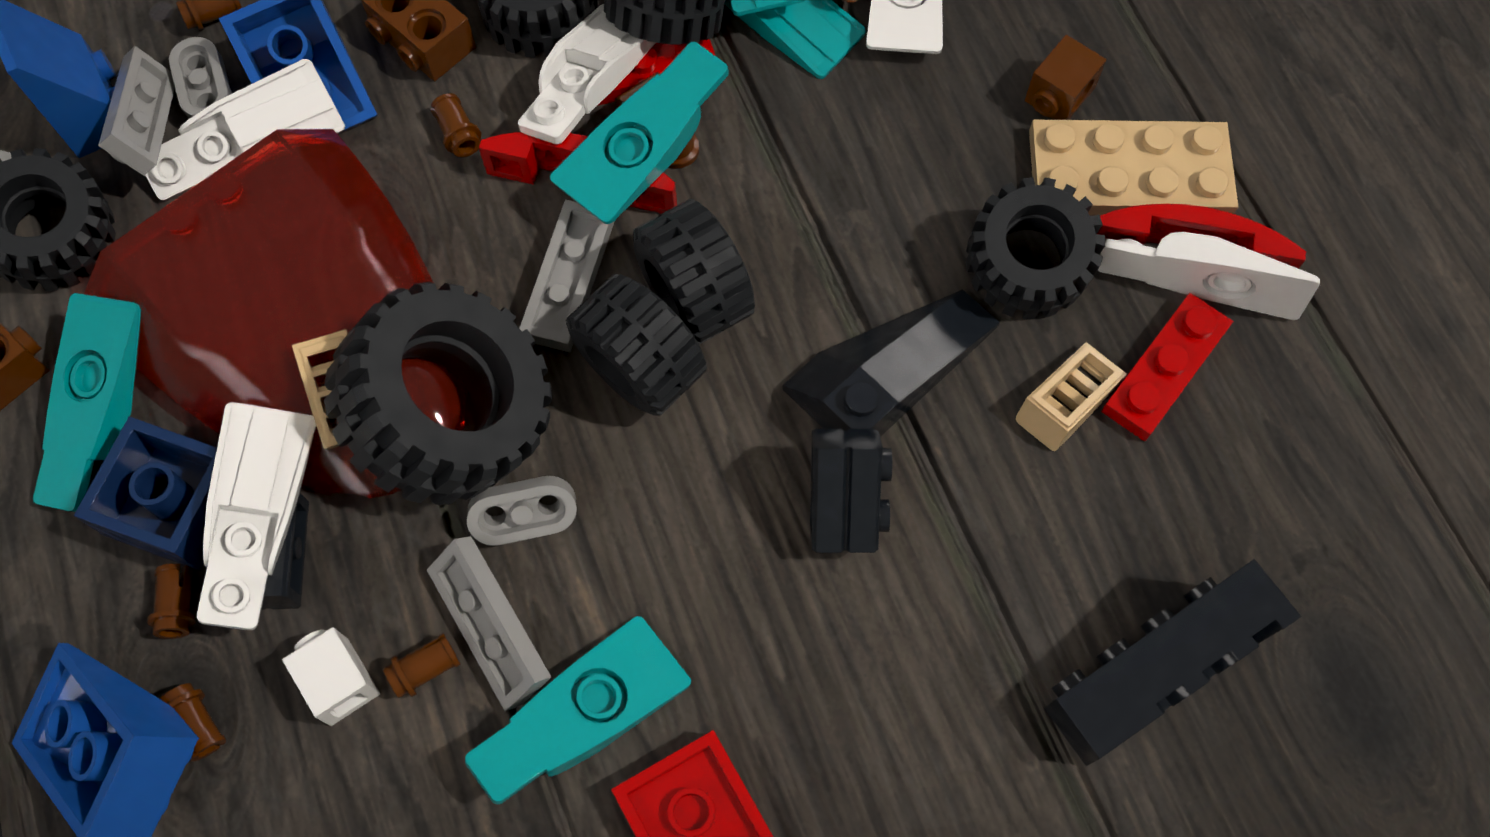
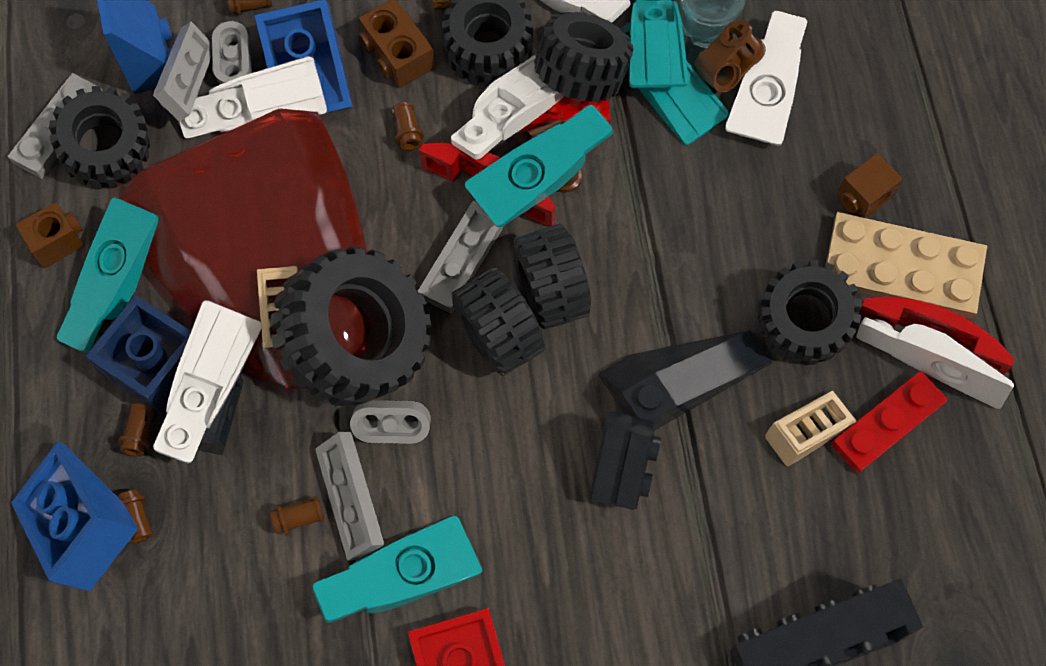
camera: 15 degrees right, 0 degrees up
white brick [282,627,381,726] -> none

